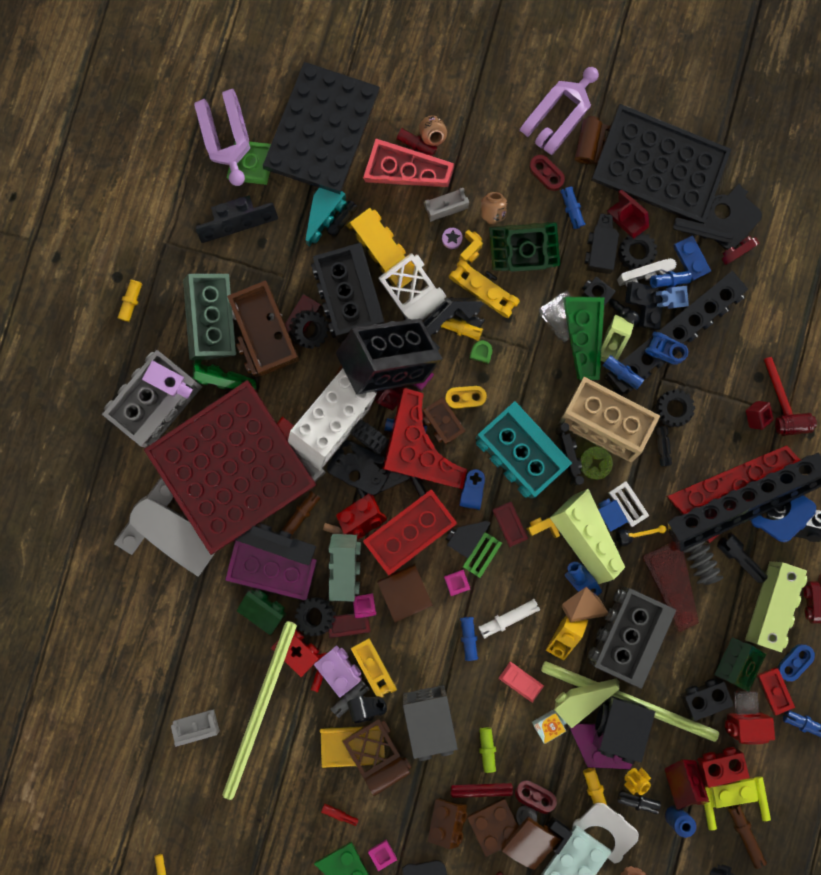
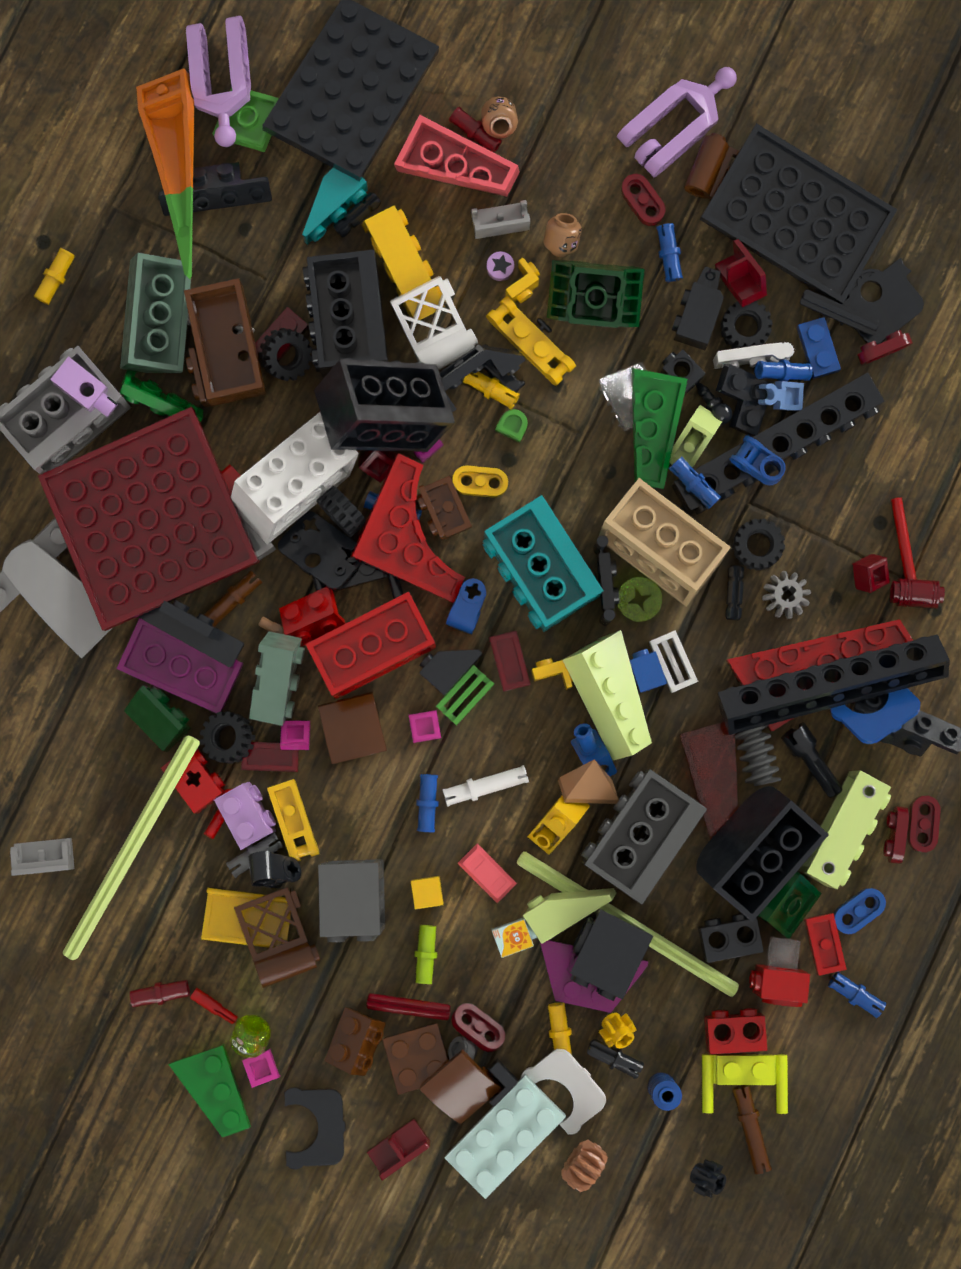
camera: 10 degrees right, 0 degrees up
hinge [616,525,667,547] -> none
dark red panel [665,759,710,810] -> none
none -> dark red pin [130,980,190,1008]
none -> orange plate [136,69,194,280]
none -> clear neon green head [230,1015,271,1058]
none -> yellow piece [411,876,444,909]
none -> black brick [696,786,829,922]
none -> light grey gear [762,571,811,619]

